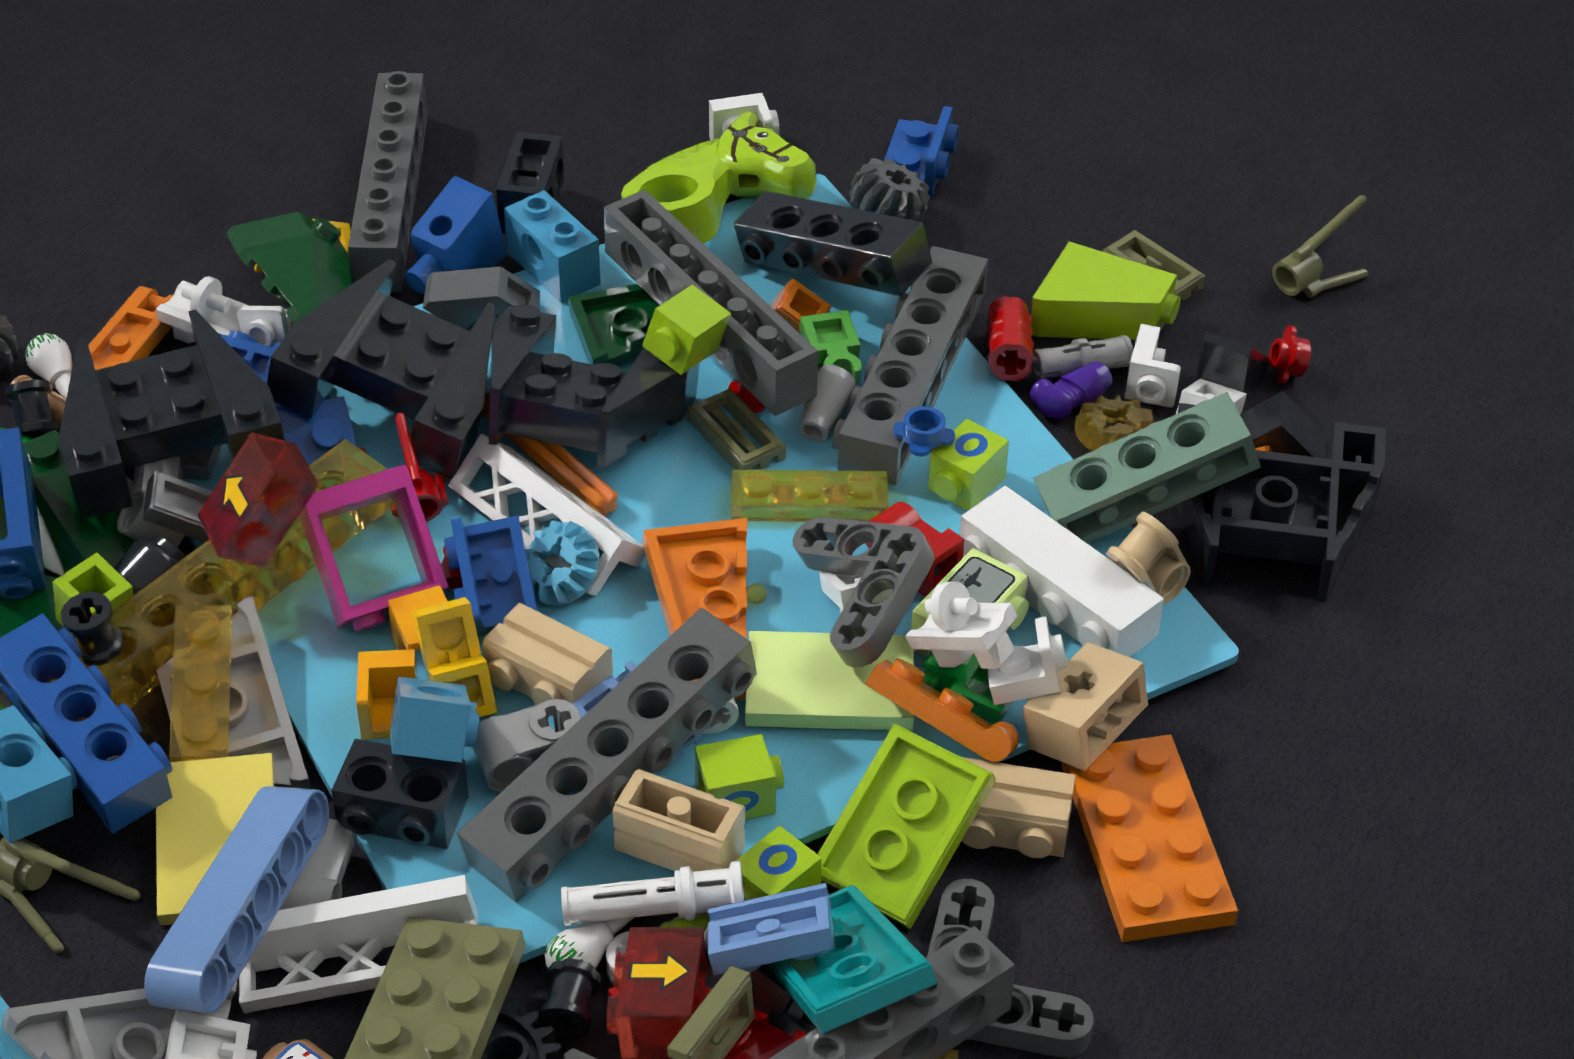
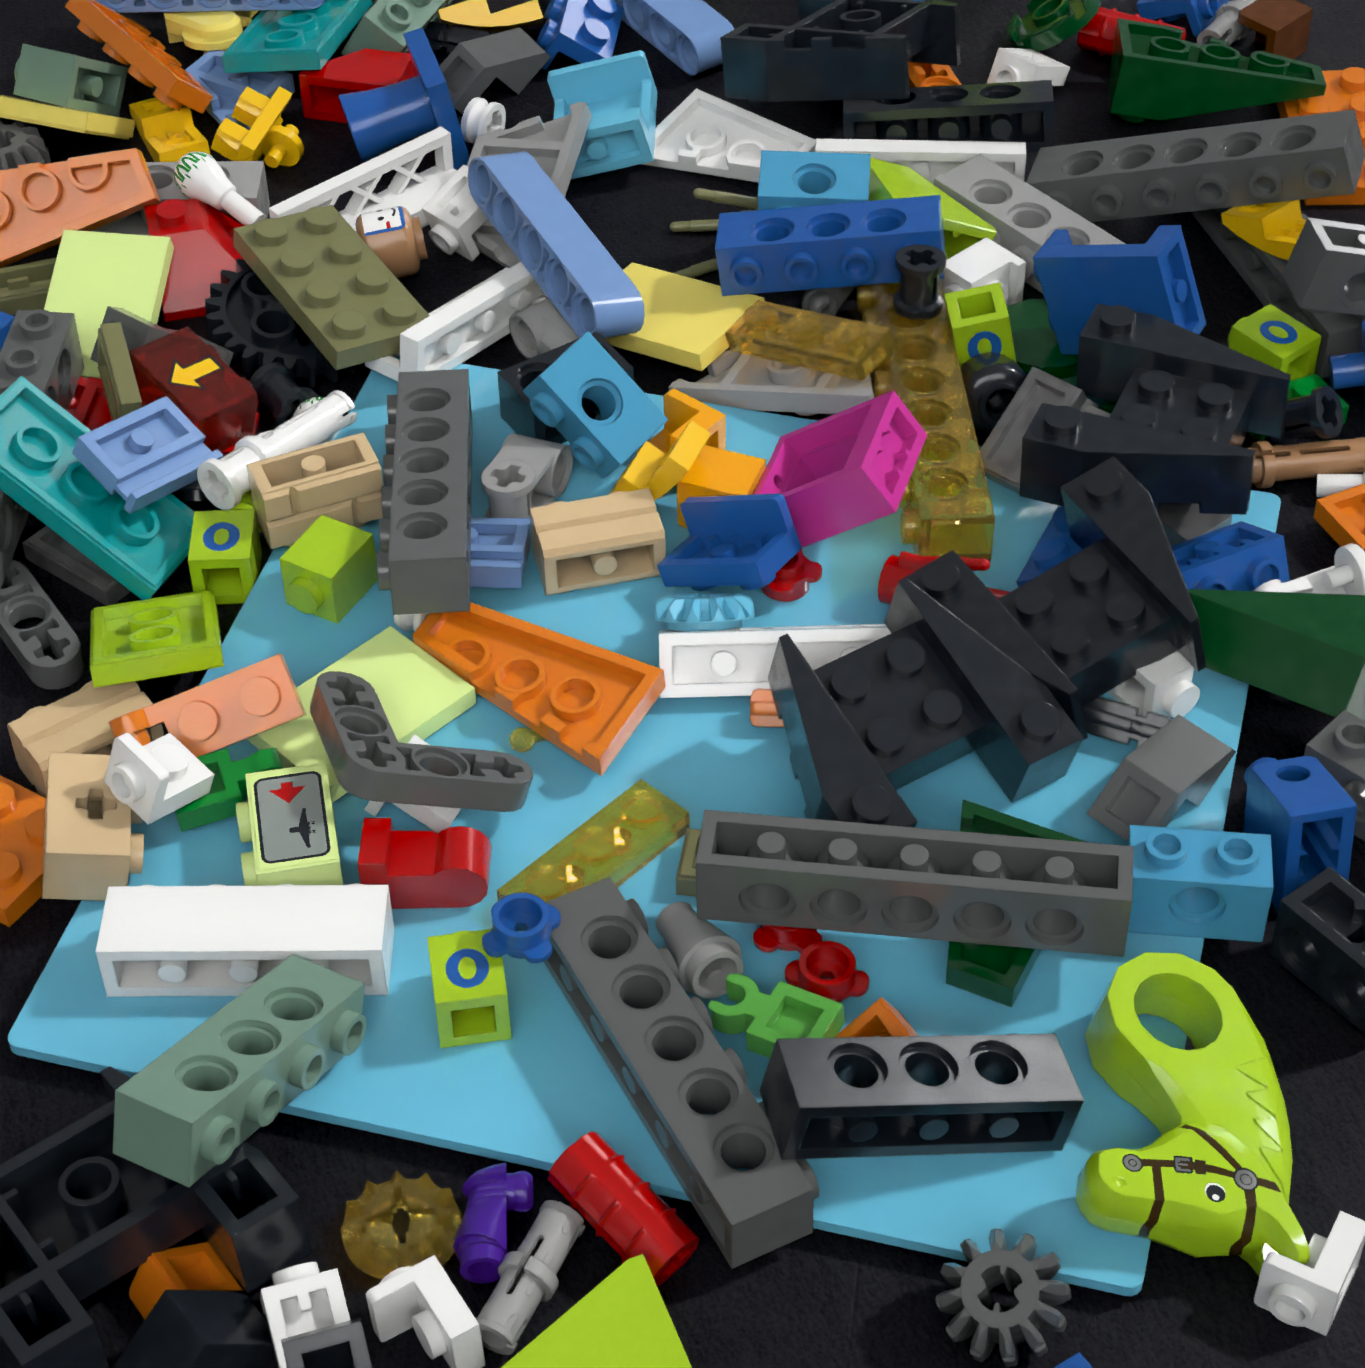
camera: 135 degrees right, 0 degrees up
clear red brick [197,432,319,567] -> none
lime brick [642,284,731,375] -> none
white hips [905,581,1018,669] -> none
tan piece [1106,512,1191,604] -> none

